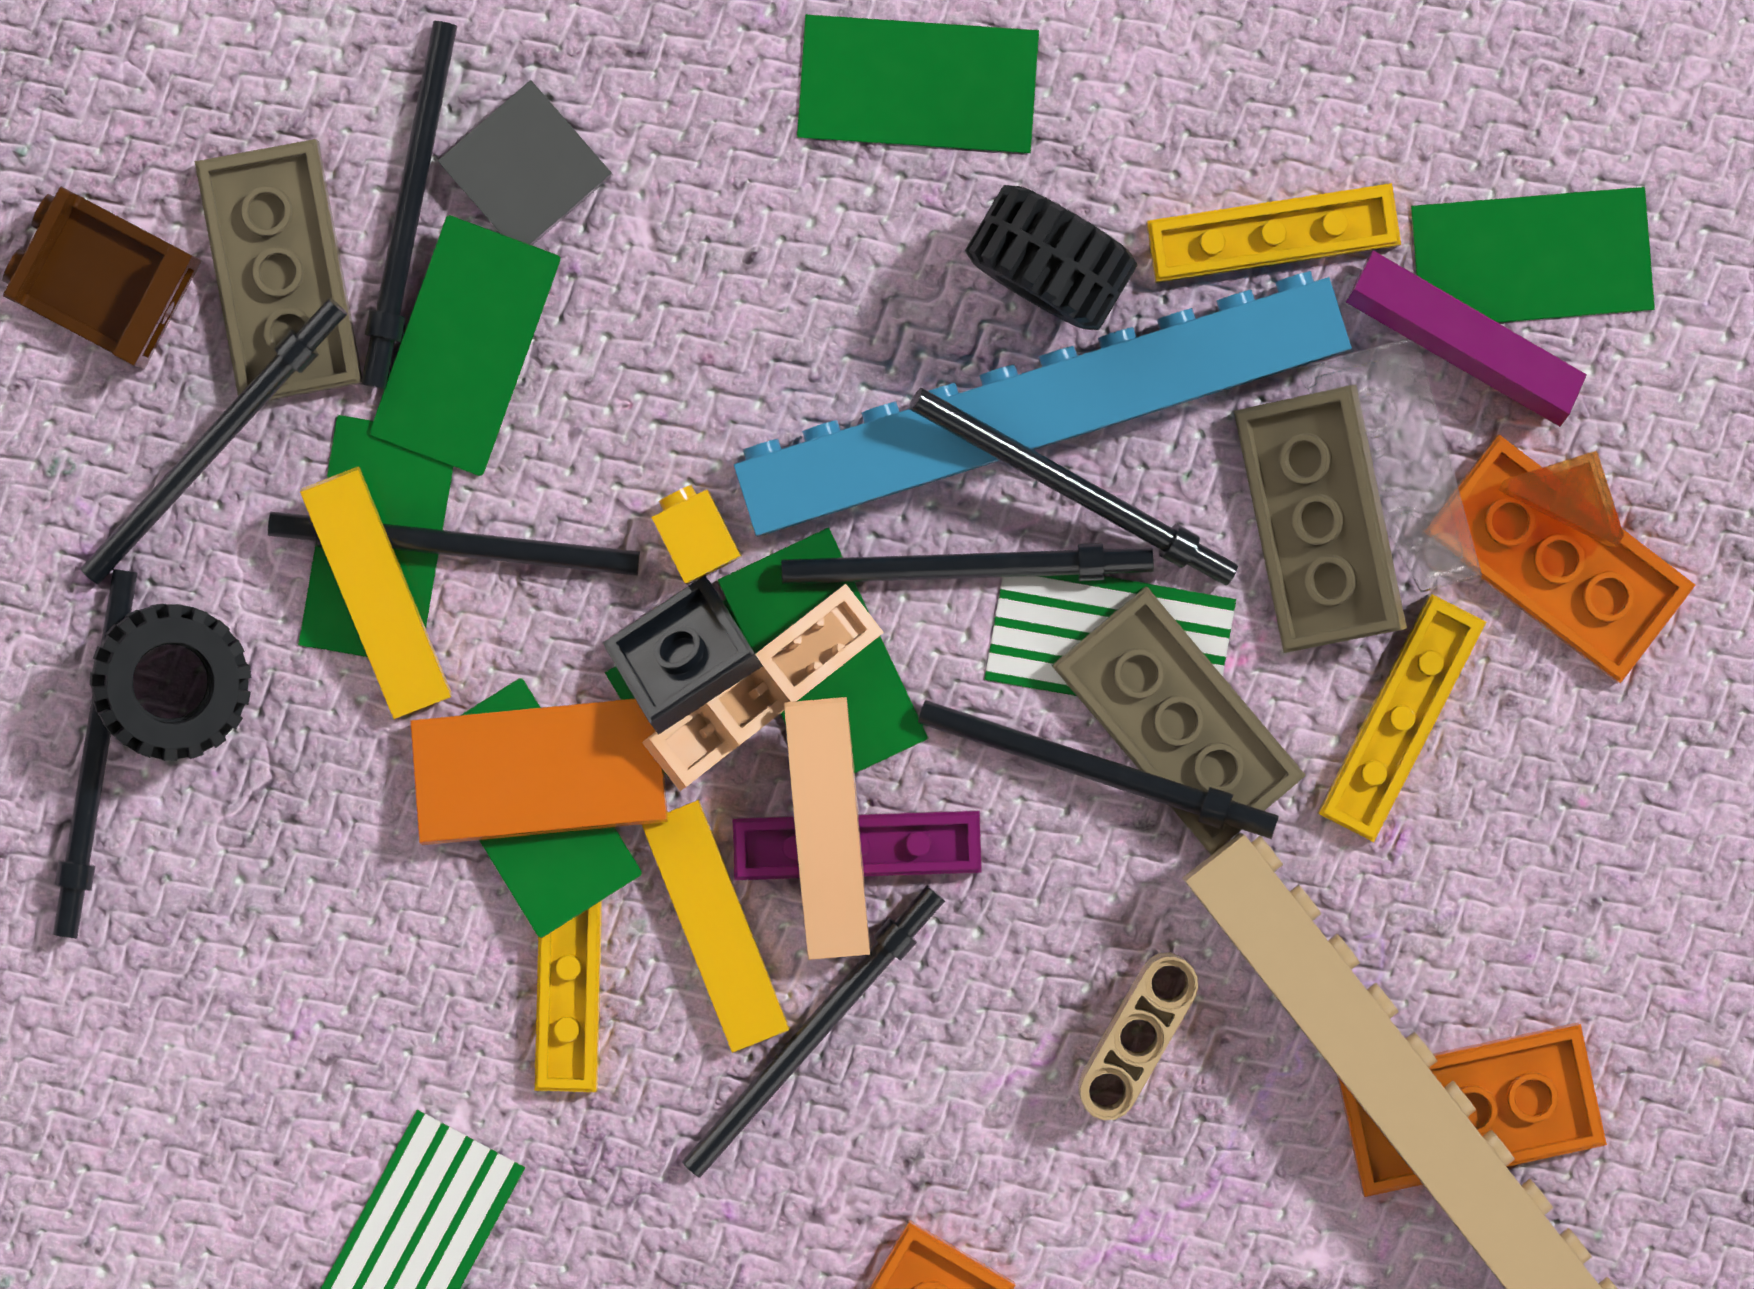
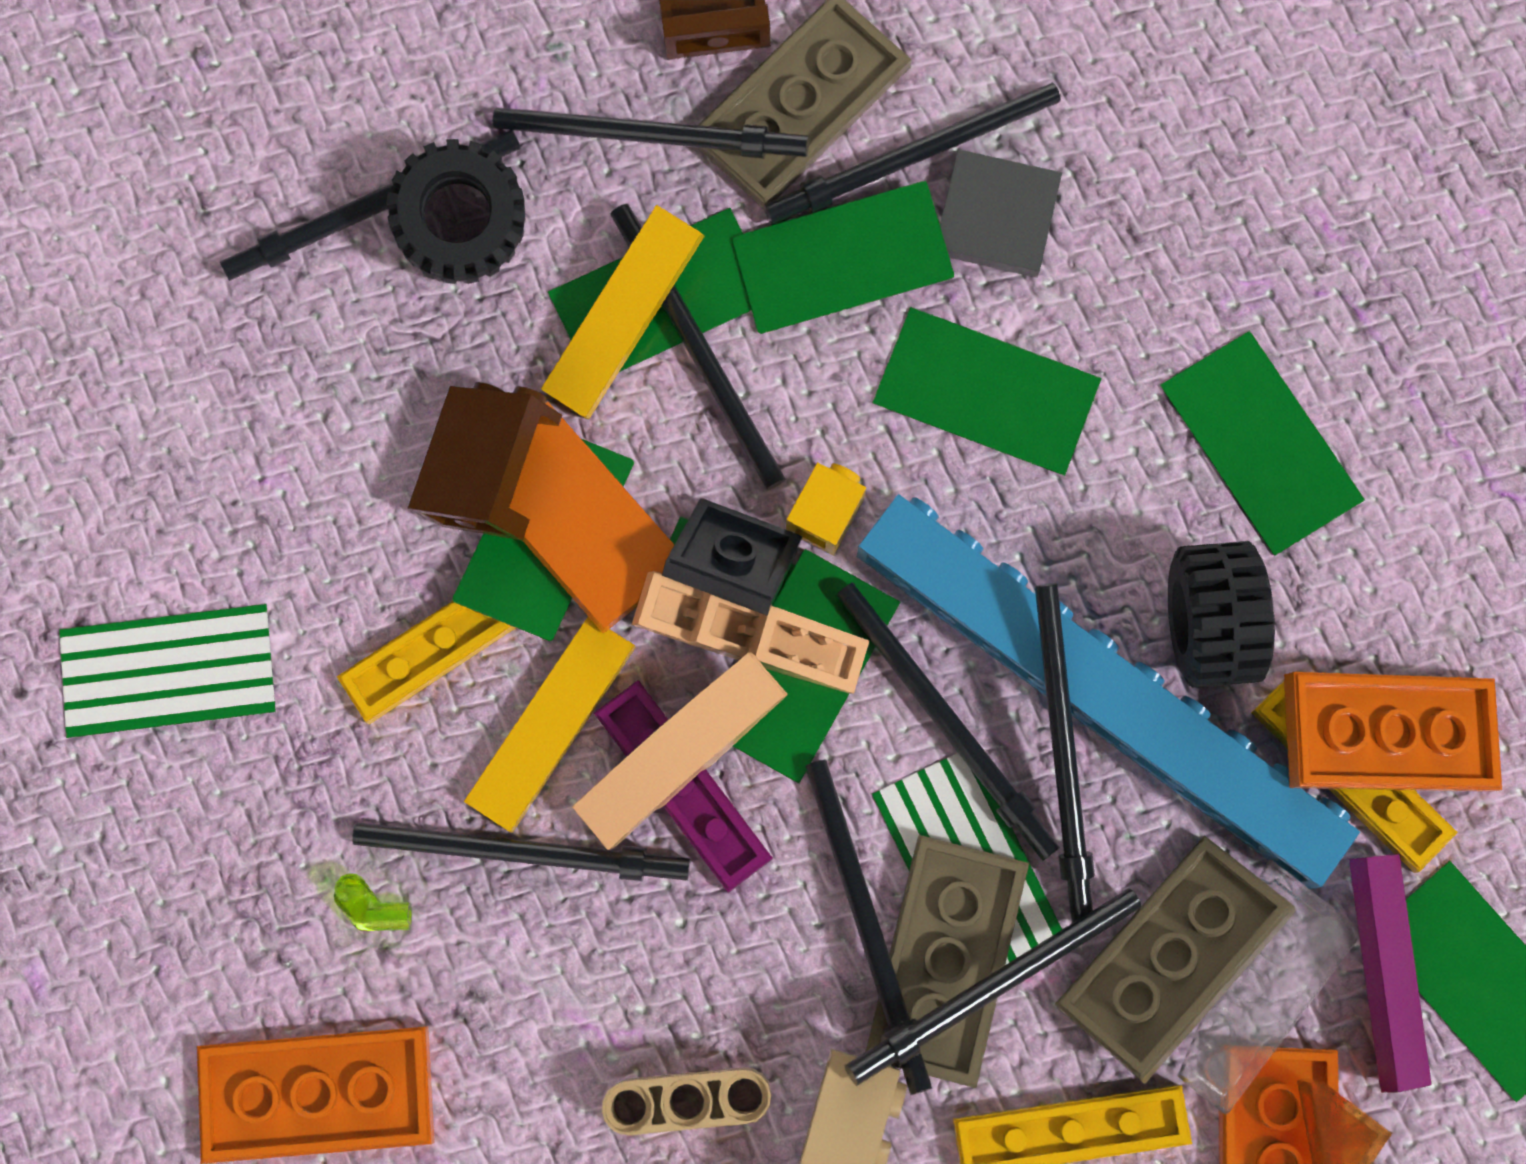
camera: 55 degrees right, 10 degrees down
none -> clear neon green arm [334,873,412,931]
none -> reddish brown panel [408,382,562,540]
none -> black bar [845,888,1141,1086]
none -> green sticker [872,307,1102,476]
none -> orange tile [1284,672,1502,792]

